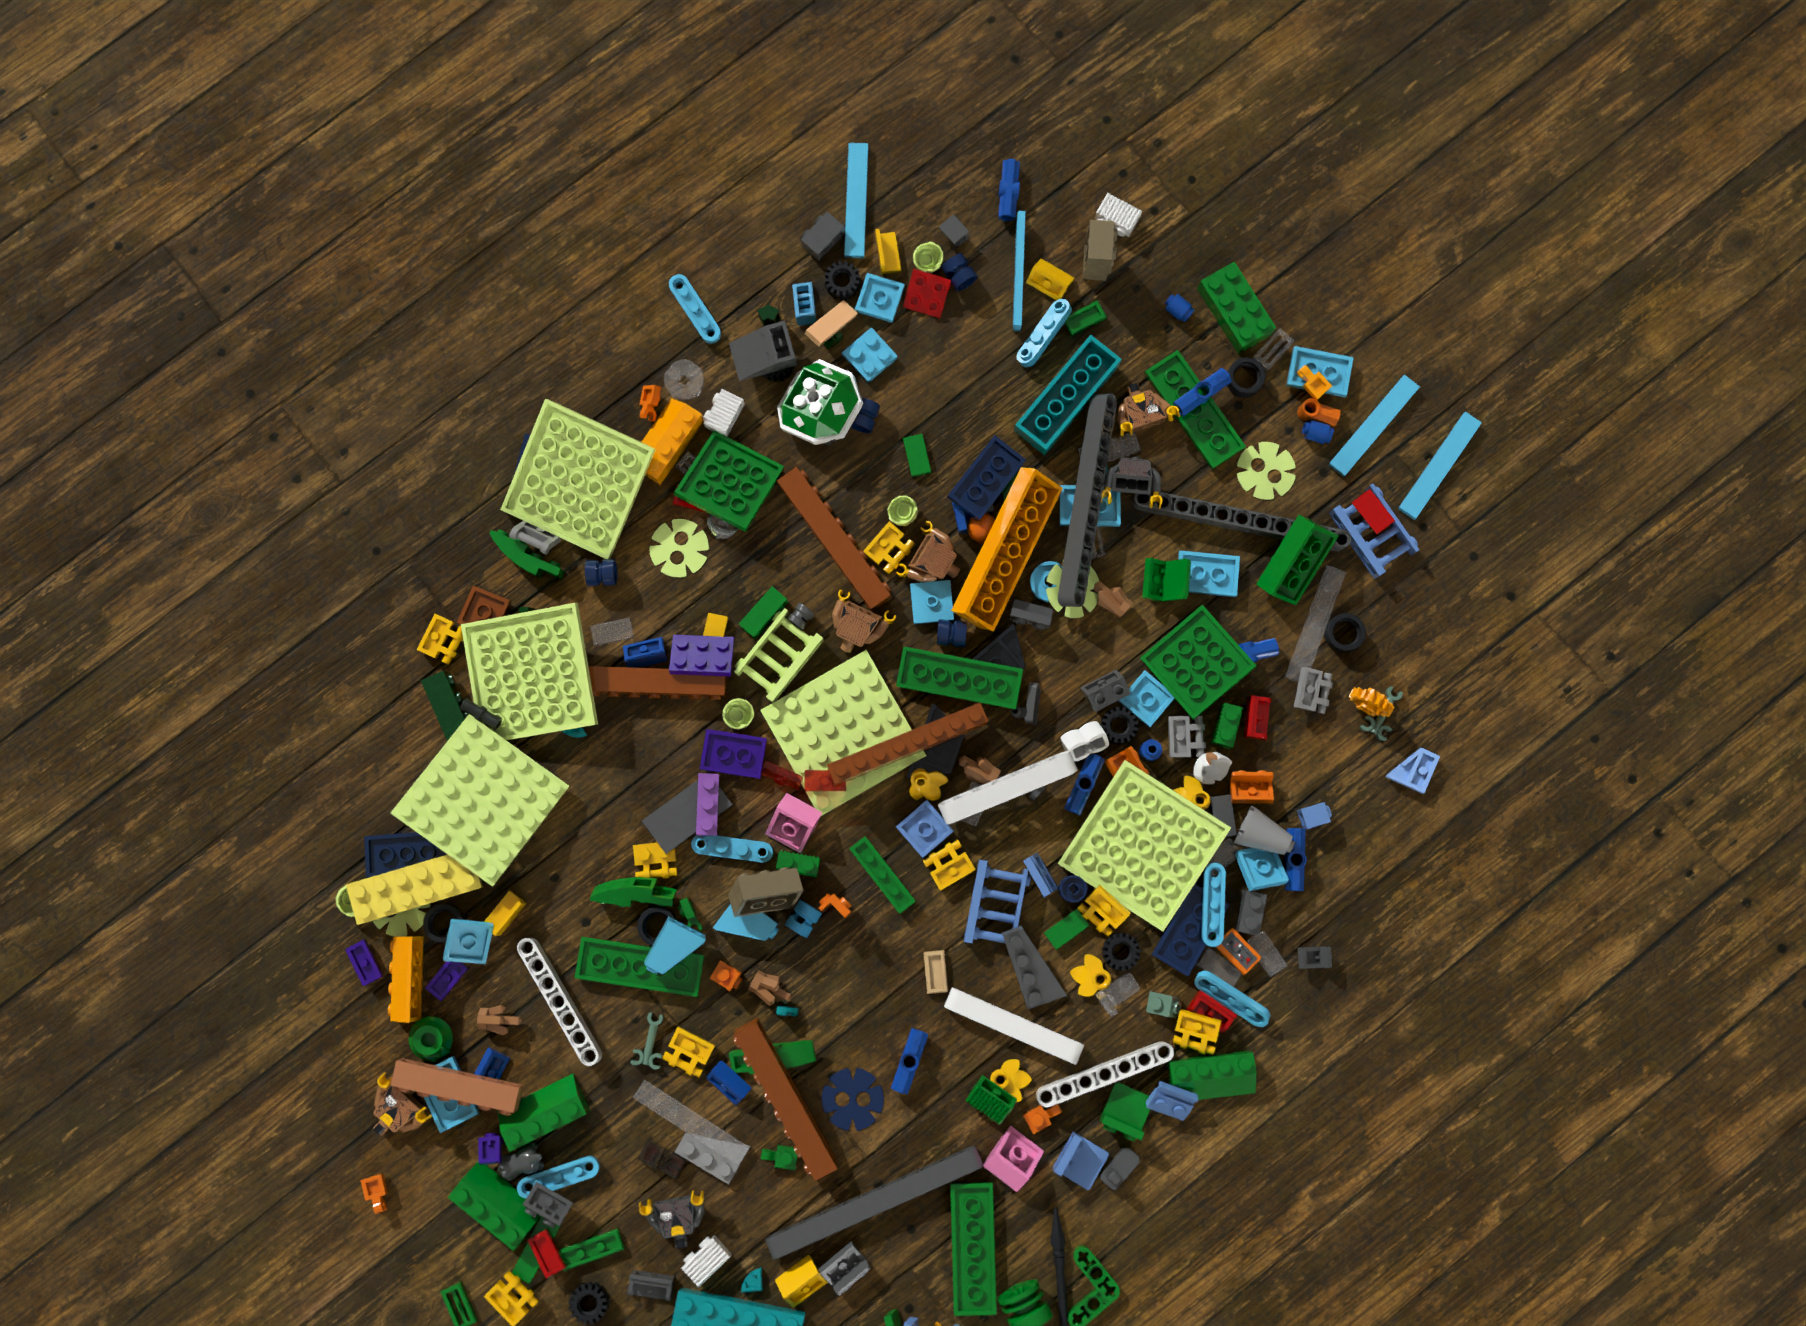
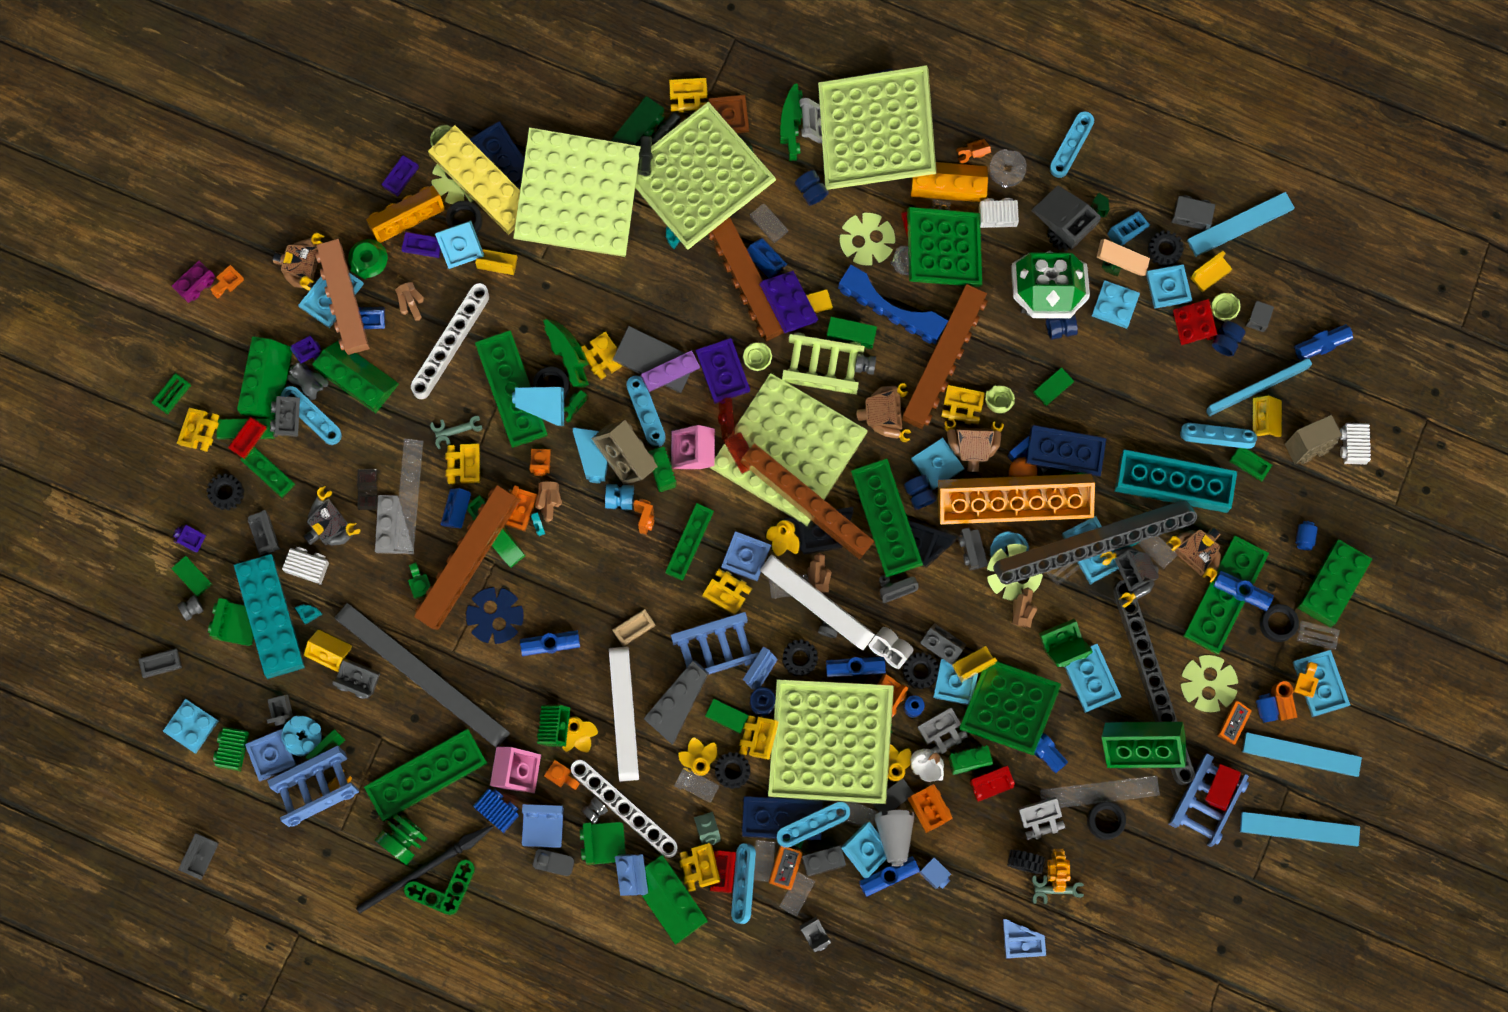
camera: 55 degrees right, 5 degrees down
none -> magenta bracket [172,261,216,303]
none -> blue brick [473,788,519,833]
none -> orange bracket [505,485,537,531]
none -> dark grey wheel [581,797,608,824]
none -> pearl dark grey pin [652,112,682,145]
none -> black tyre [782,639,818,676]
none -> blue arch [838,265,948,345]
none -> yellow panel [952,646,997,682]
none -> black tyre [1007,850,1045,874]
none -> slope [1217,700,1252,745]

